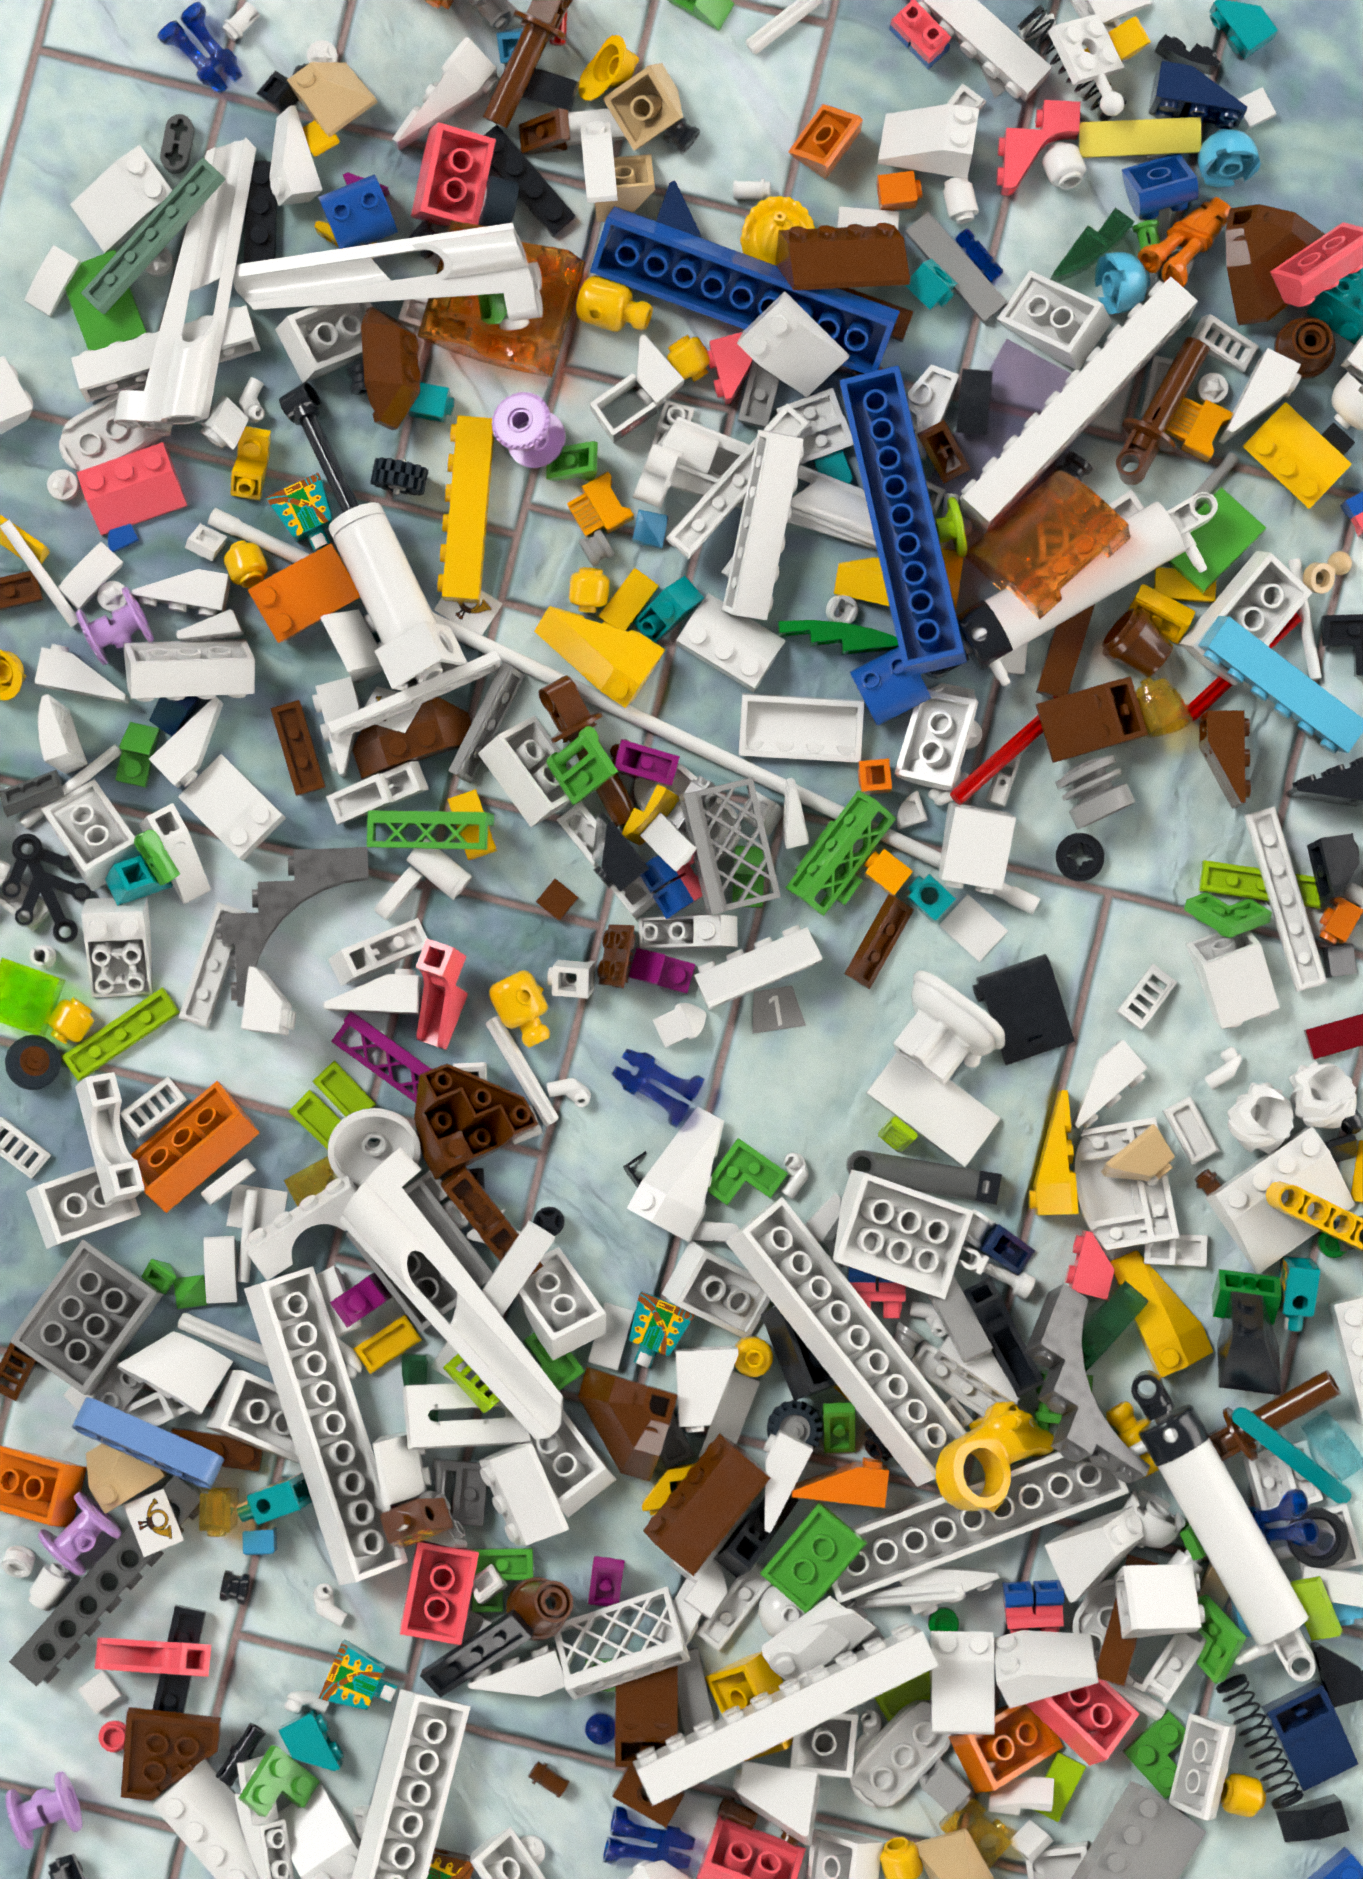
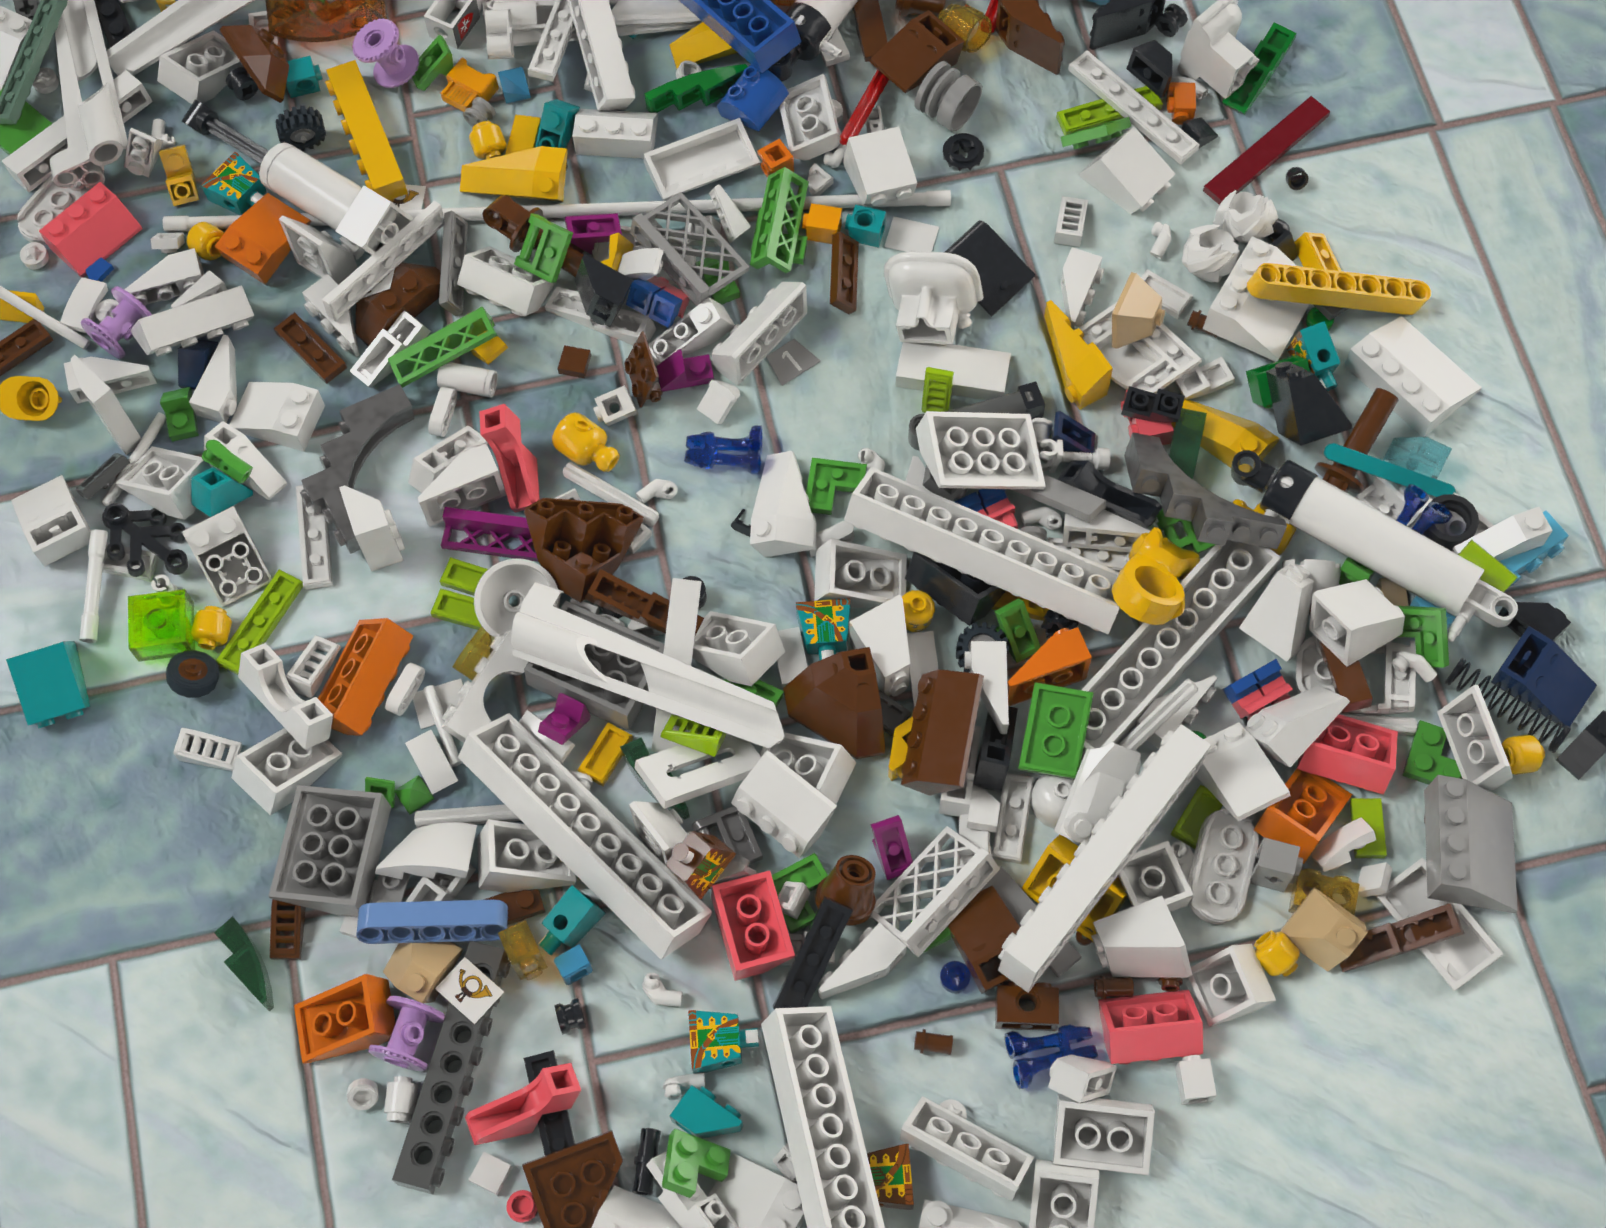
camera: 25 degrees left, 20 degrees down
none -> black slope [1121,386,1185,422]
none -> white arm [1392,651,1437,682]

